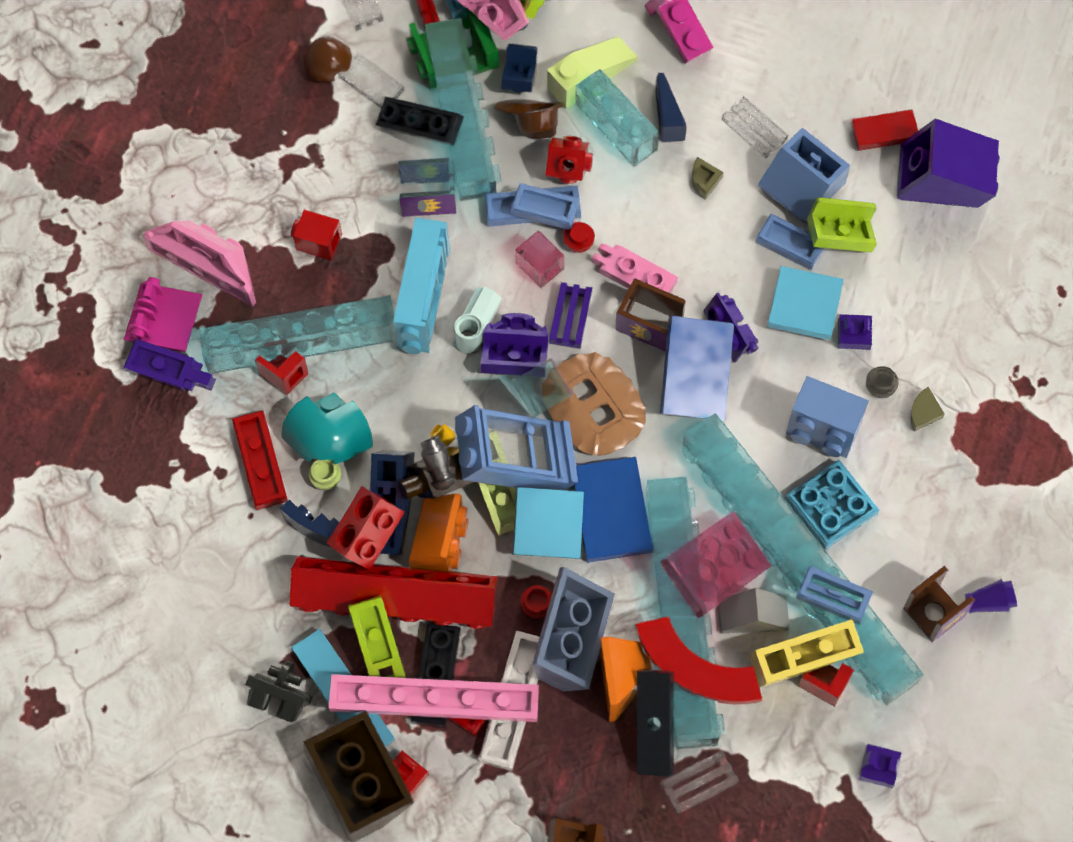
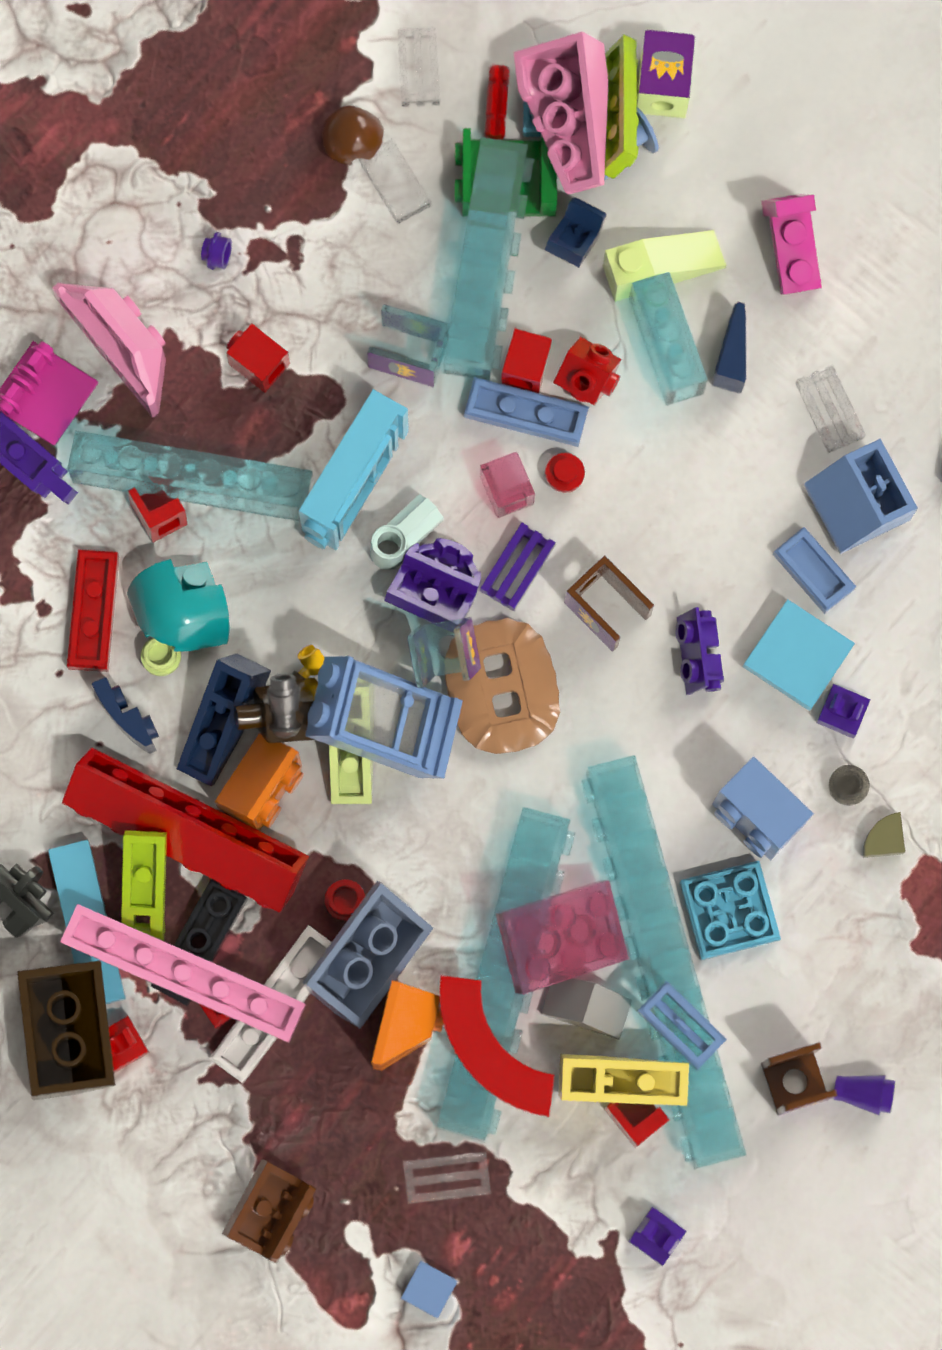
camera: 15 degrees right, 10 degrees up
red brick [327,486,405,570] -> none
black tile [376,96,464,146] -> none
reddish brown piece [495,99,564,139] -> none
medium blue tile [510,183,580,230] -> none
medium azure tile [512,487,584,559] -> none
blue tile [574,457,653,563] -> none
bright pink hinge [591,243,678,293] -> none
black tile [637,669,674,777] -> none
tile [660,316,734,421] -> none
olive tile [692,157,724,200] -> none
lime bracket [806,197,877,253] -> none
none -> dark purple plate [201,232,232,270]
none -> red panel [501,328,552,394]

